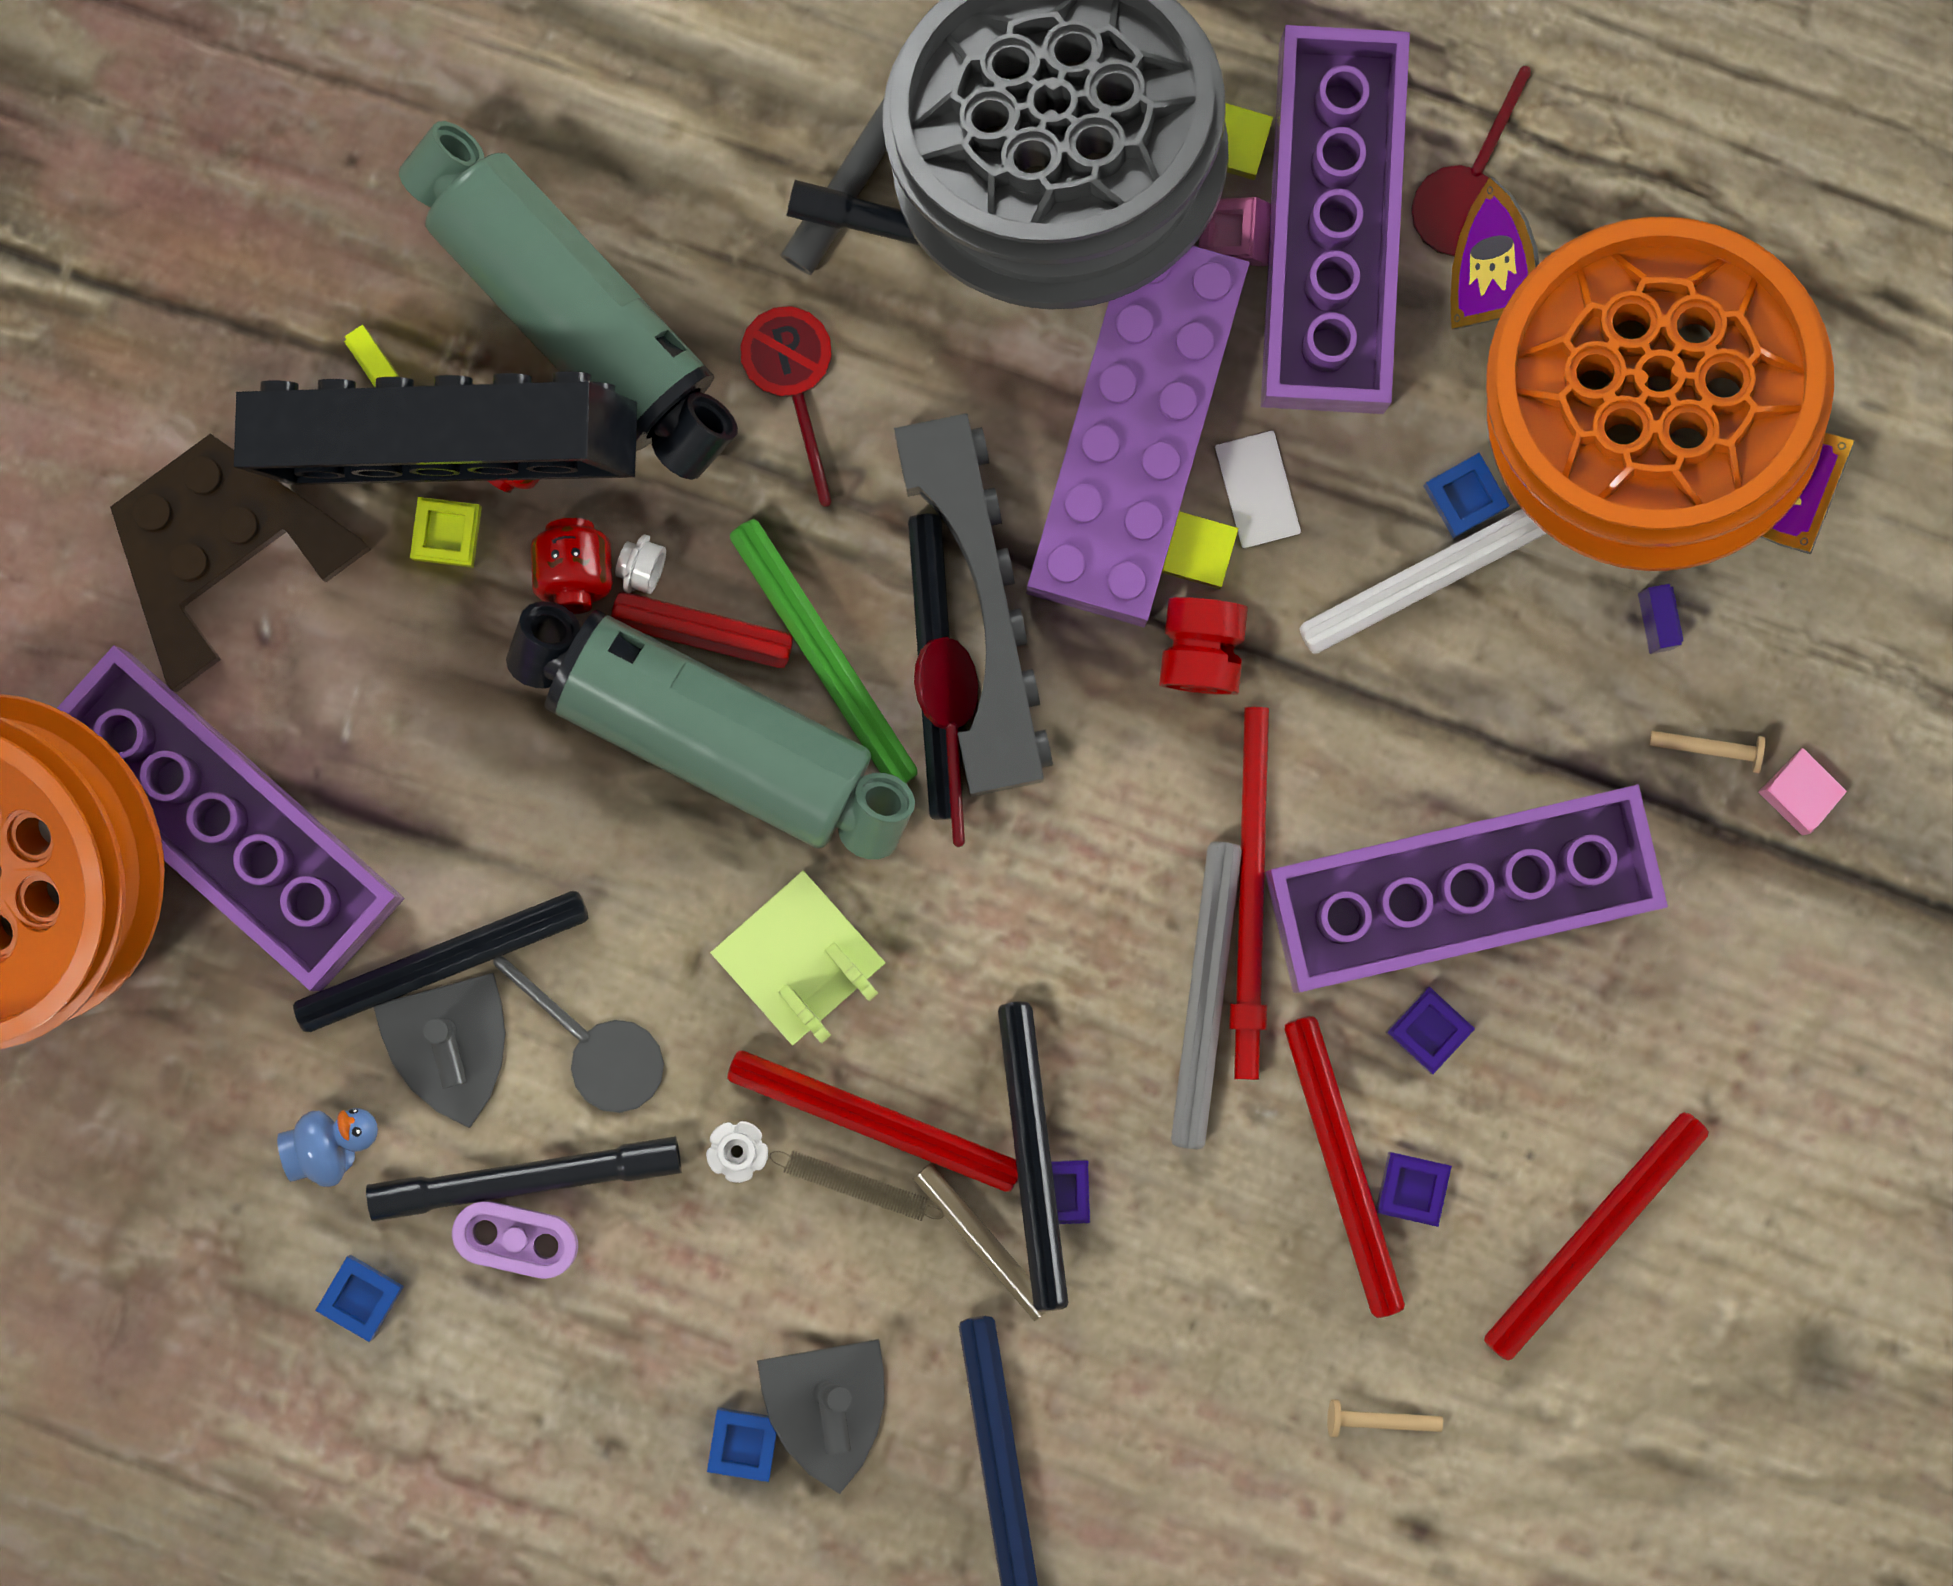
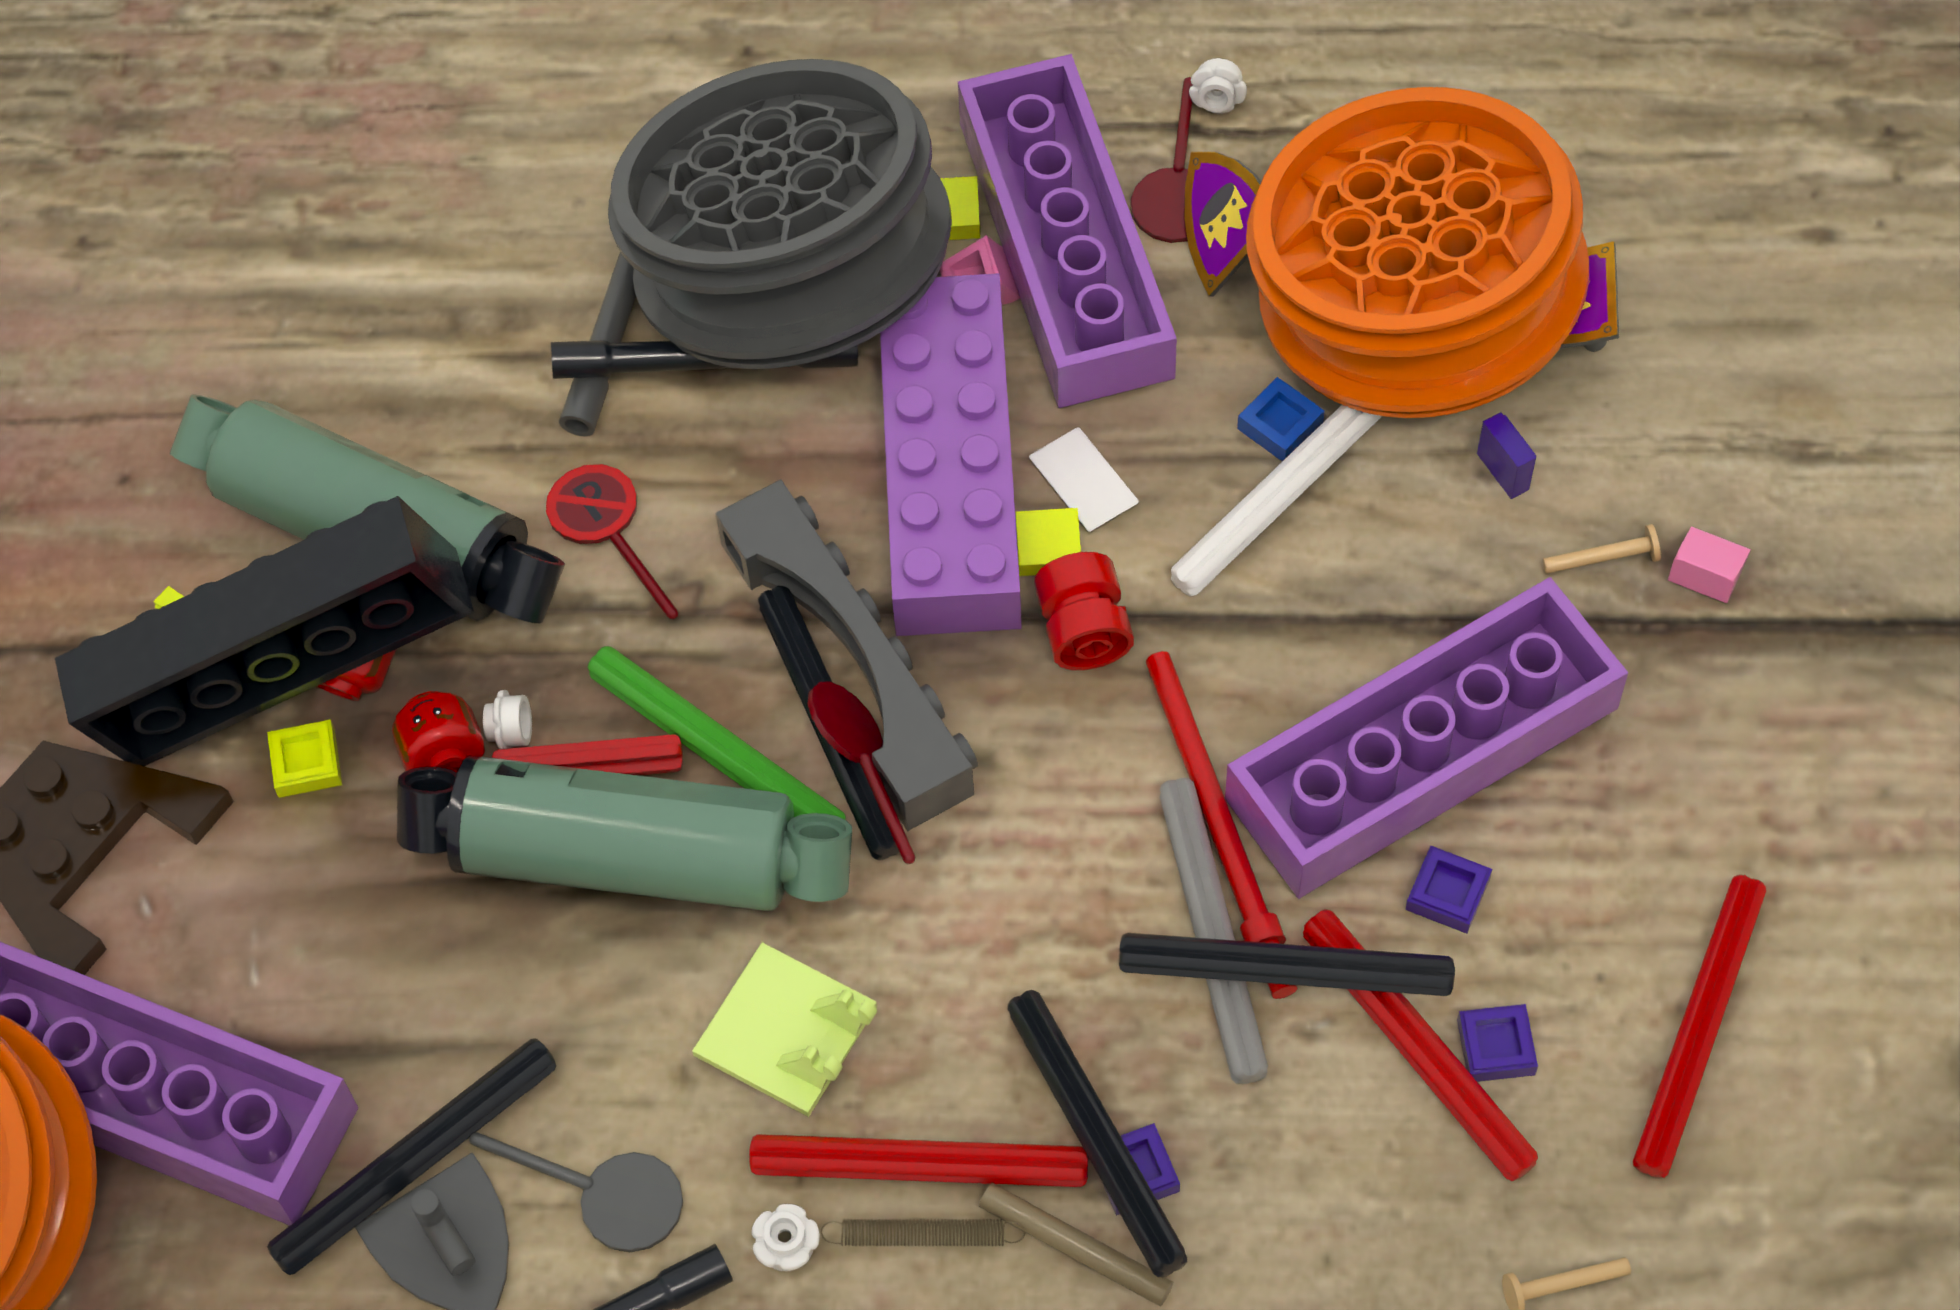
camera: 10 degrees left, 25 degrees down
none -> black axle [1119,933,1455,996]
none -> white plate [1189,58,1247,114]

